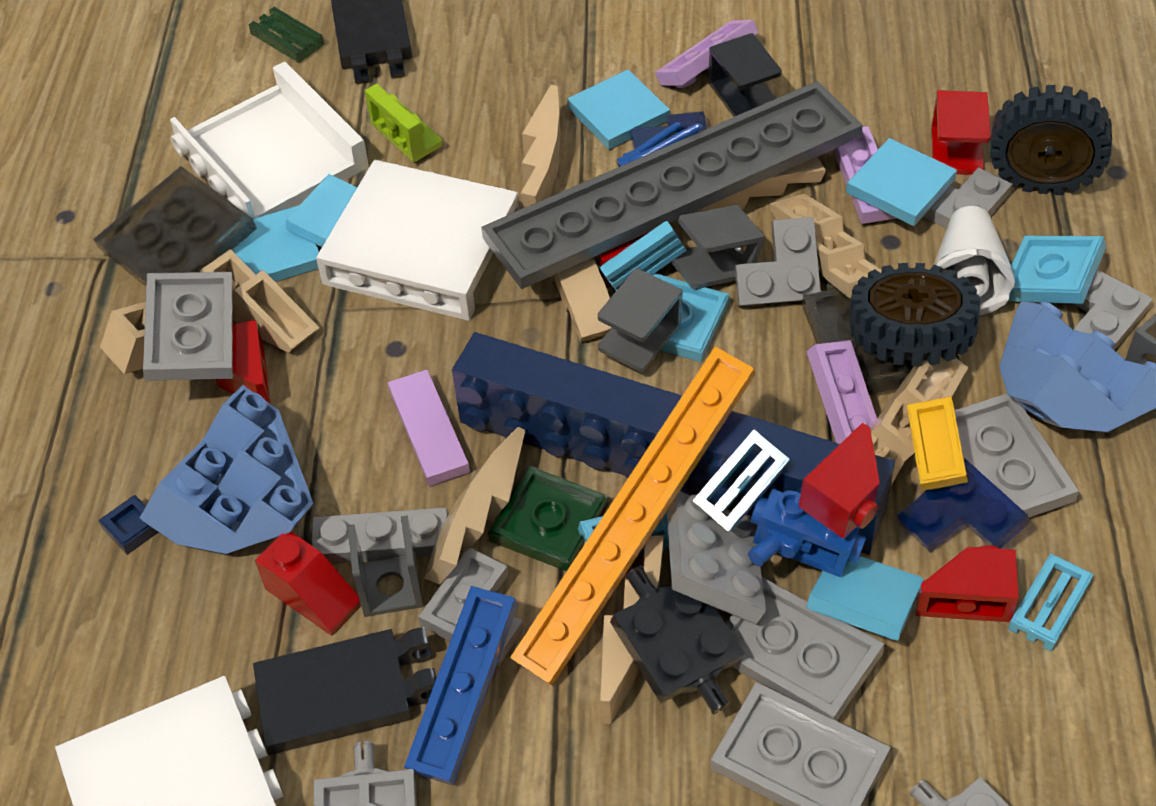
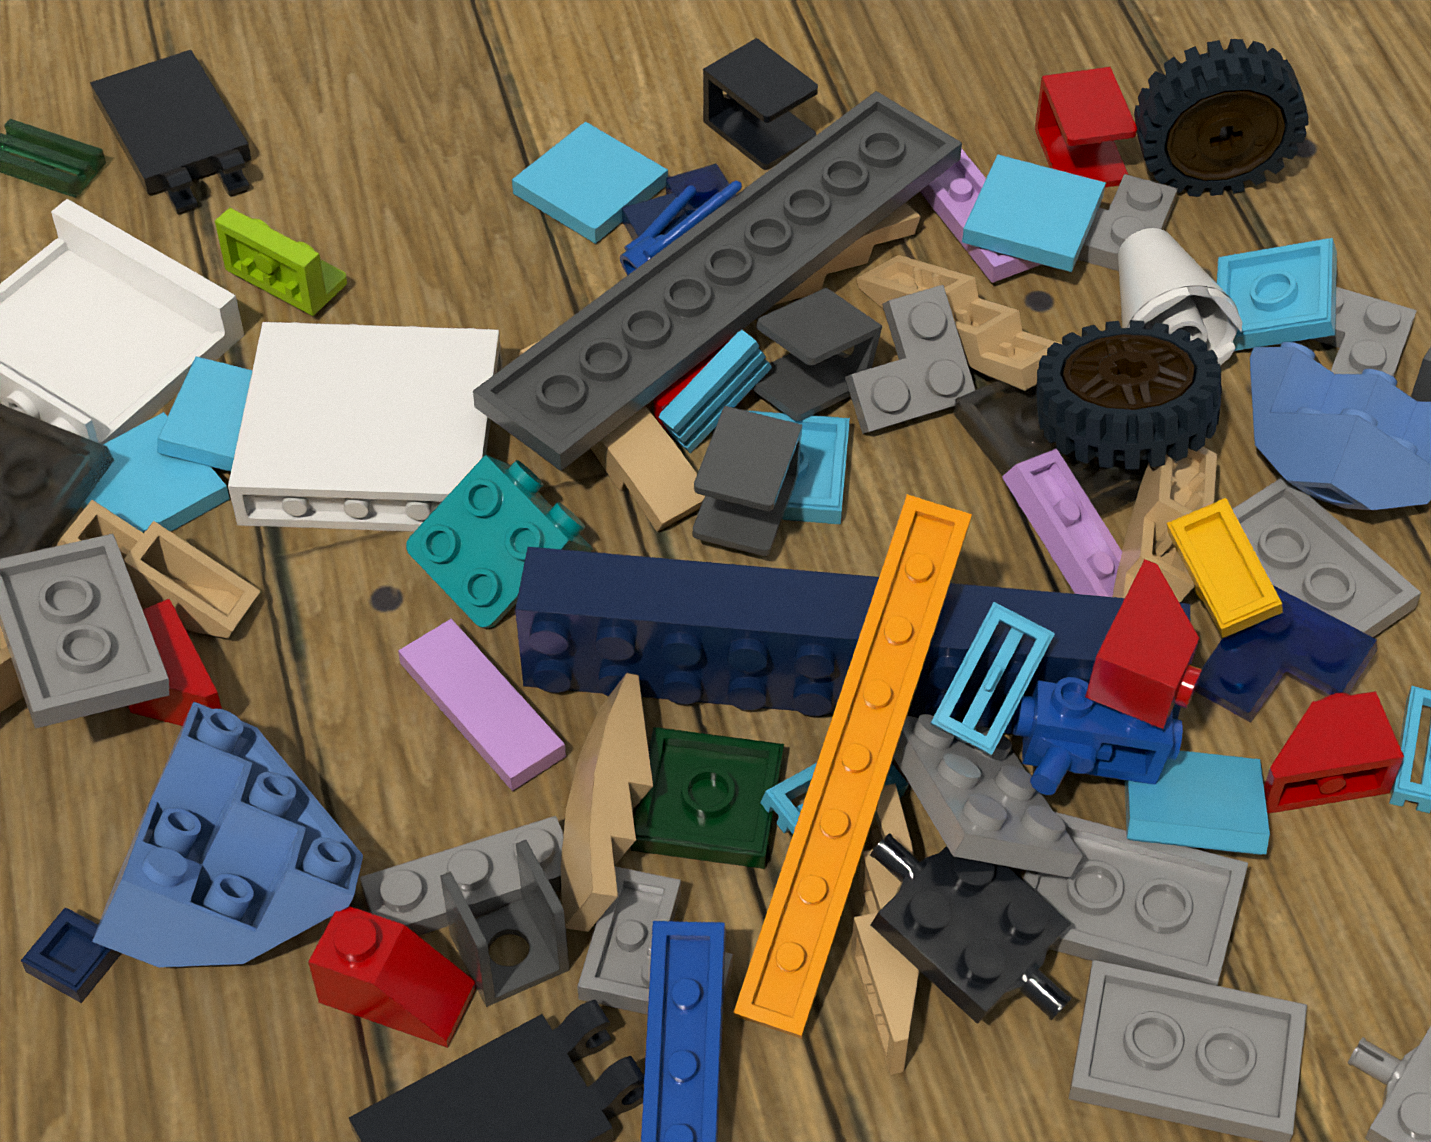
camera: 20 degrees left, 0 degrees up
tan slope [521,85,561,209] -> none
lavender plate [655,19,758,88] -> none
none -> teal bracket [406,455,594,628]

